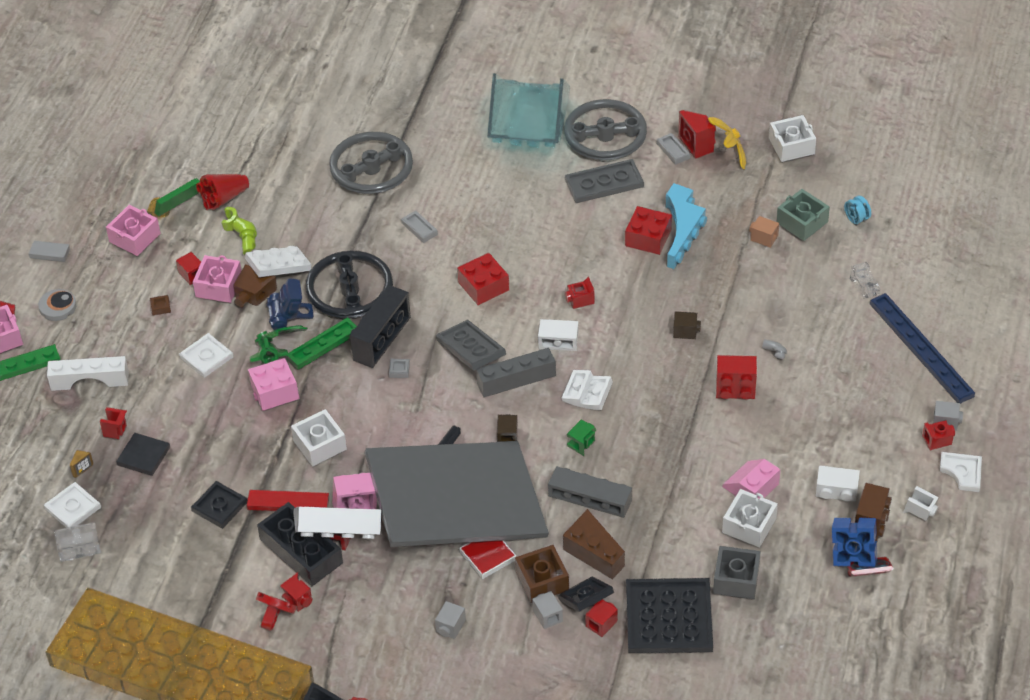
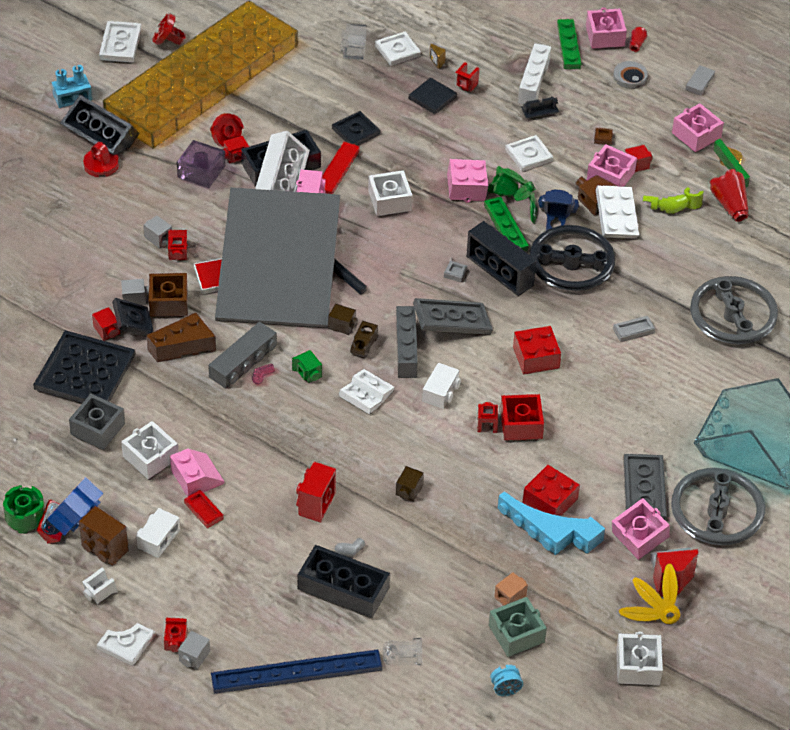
camera: 105 degrees right, 0 degrees up
none -> green brick [3,485,45,534]
none -> red window [168,230,188,260]
none -> clear purple brick [176,140,226,188]
none -> red tile [184,489,224,529]
none -> clear pink arm [251,363,275,384]
none -> black brick [297,544,390,618]
none -> dark brown leg [350,320,378,358]
none -> red brick [500,394,544,440]
none -> black hinge [521,96,559,119]
none -> bright pink brick [612,498,670,560]

